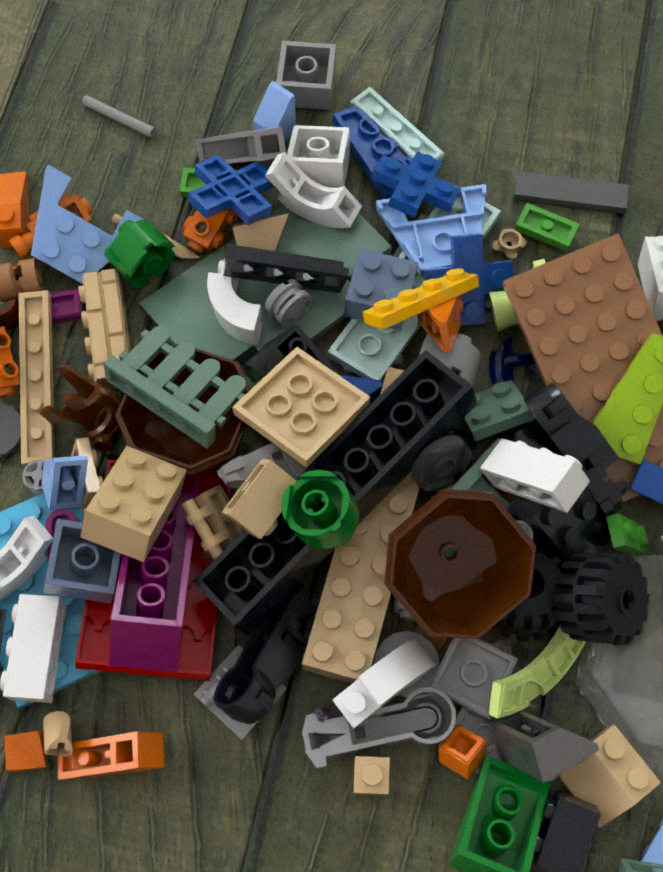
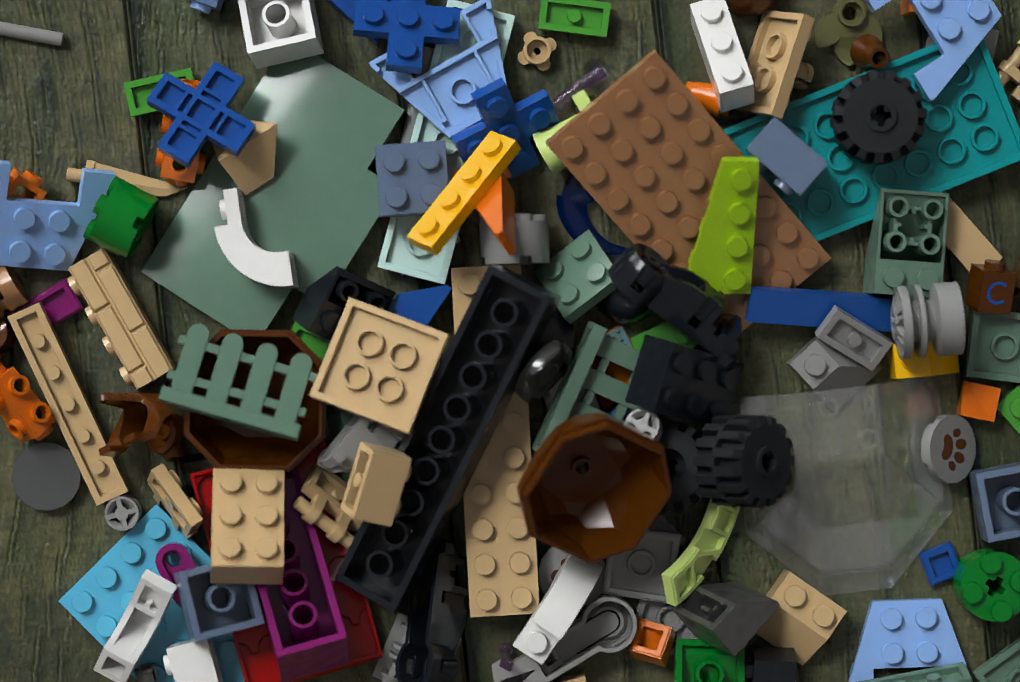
camera: 20 degrees left, 20 degrees up
light blue slope [42,455,88,510] -> none
light grey arch [195,126,287,164] -> none
black fence [223,244,349,293] -> none
white arch [265,152,362,229] -> none
light grey wheel [265,279,313,327] -> none
green brick [281,470,359,549] -> none
white brick [480,438,590,513] -> none
bright green plate [606,513,648,557] -> none

